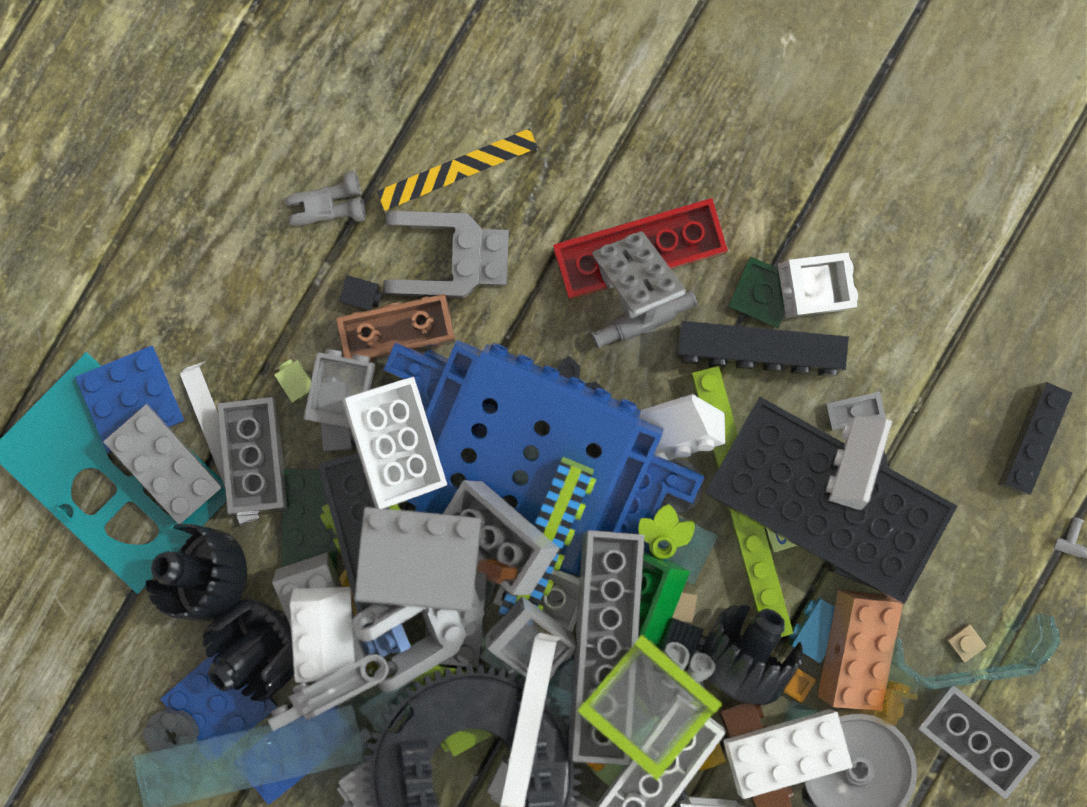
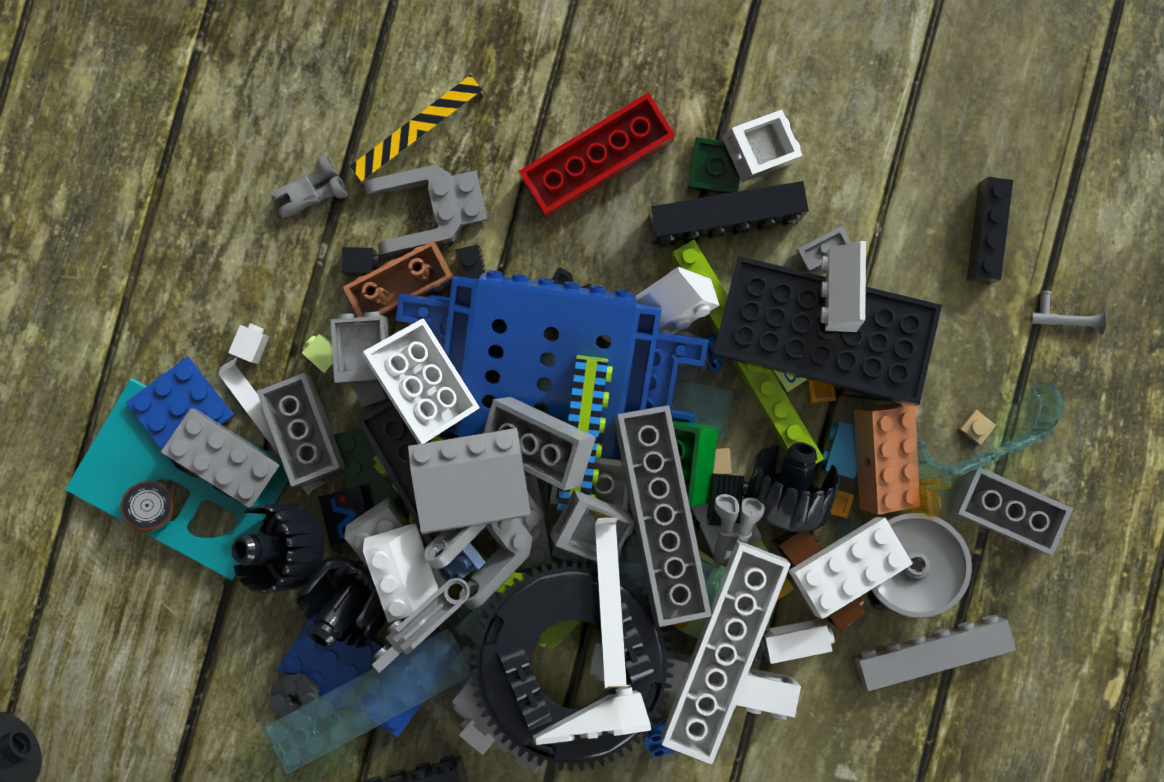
camera: 15 degrees left, 0 degrees up
reddish brown plate [476,559,518,583] -> none
clear piece [577,635,722,781] -> none
light grey plate [591,232,698,349] -> none
lime plate [638,504,695,559] -> none
none -> tile [120,481,175,533]
none -> white brick [228,323,270,364]
none -> black tile [318,485,371,546]
none -> black brick [455,245,487,279]
none -> blue arm [705,334,725,372]
none -> light orange tile [807,379,836,404]

